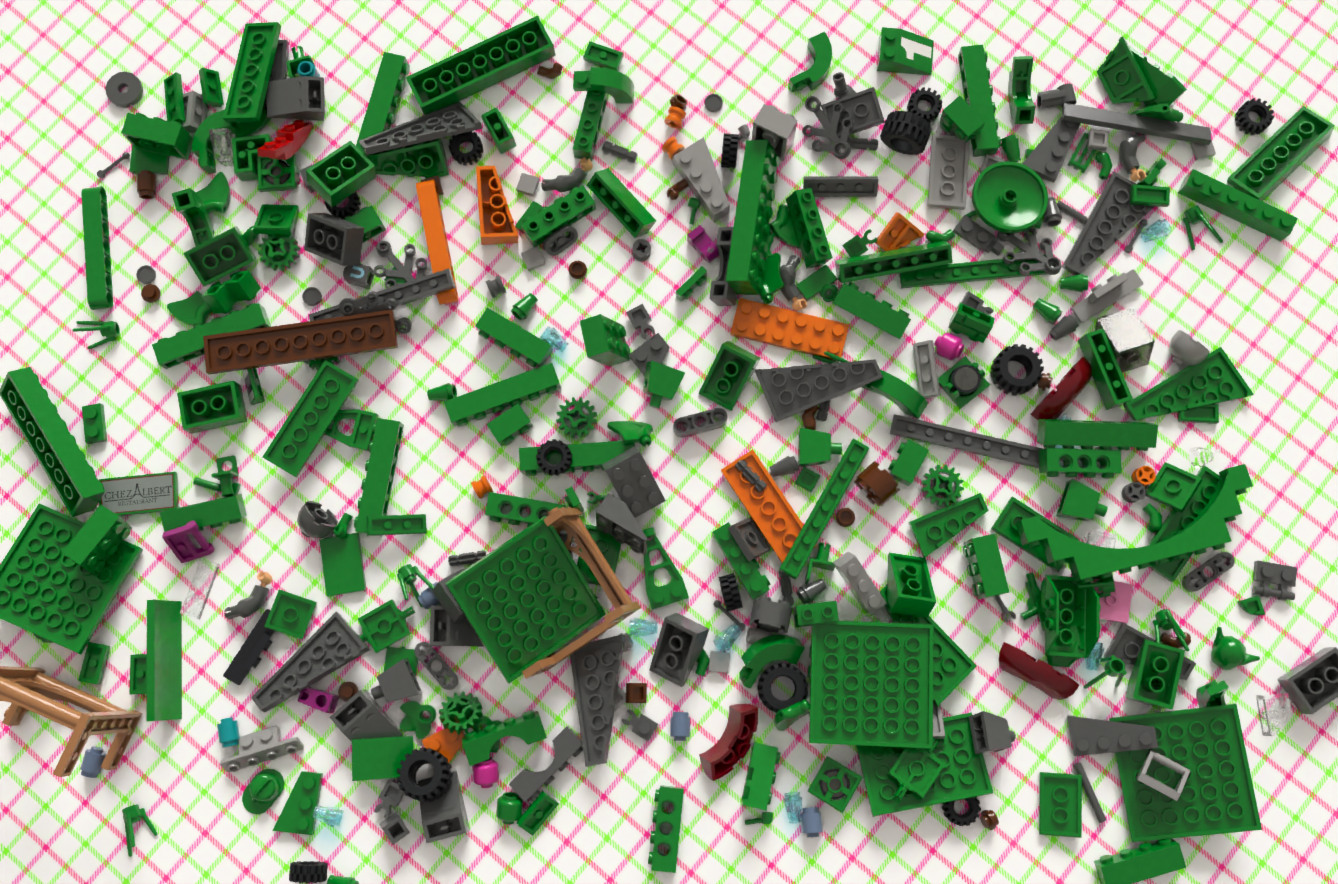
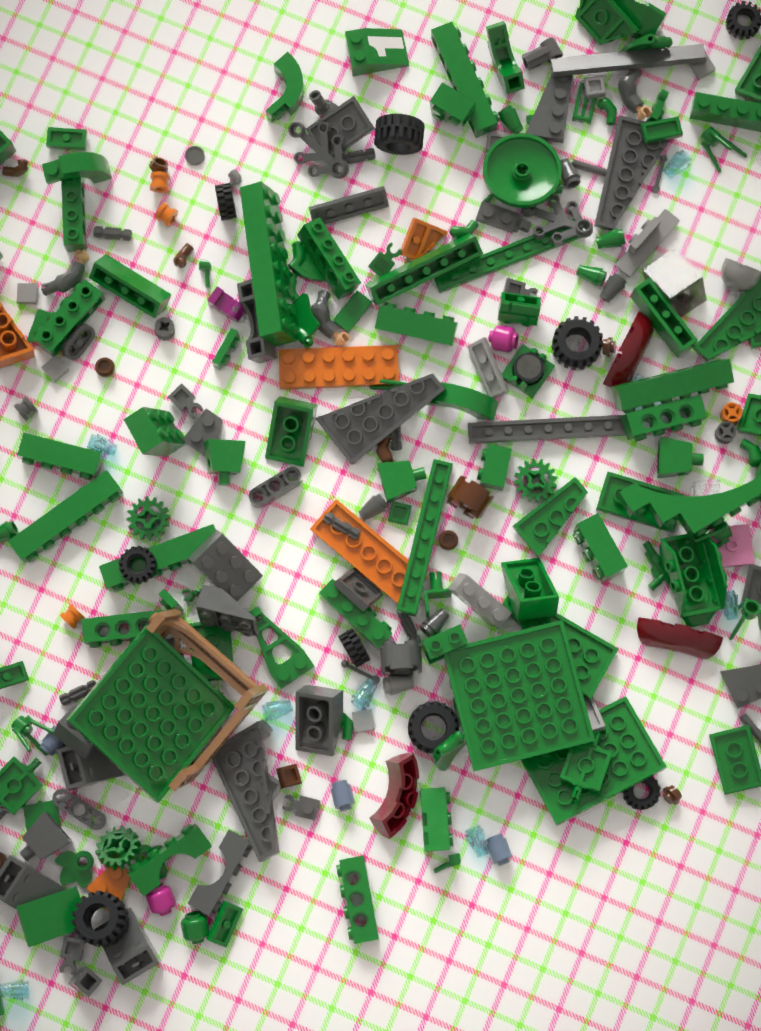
camera: 20 degrees left, 0 degrees up
green brick [486,403,533,446] -> none
green cone [511,293,538,321] -> none
green arm [607,421,653,447] -> none
light grey wedge [673,137,730,223] -> none
green arch [739,634,805,689] -> none
light grey brick [751,104,798,161] -> none
green piece [807,756,863,813] -> none
green plate [820,284,838,302] -> none
black tyre [907,87,942,123] -> none
light grey plate [927,134,970,210] -> none
dark grey torso [969,711,1016,755] -> none
dark grey hand [995,596,1016,622] -> none

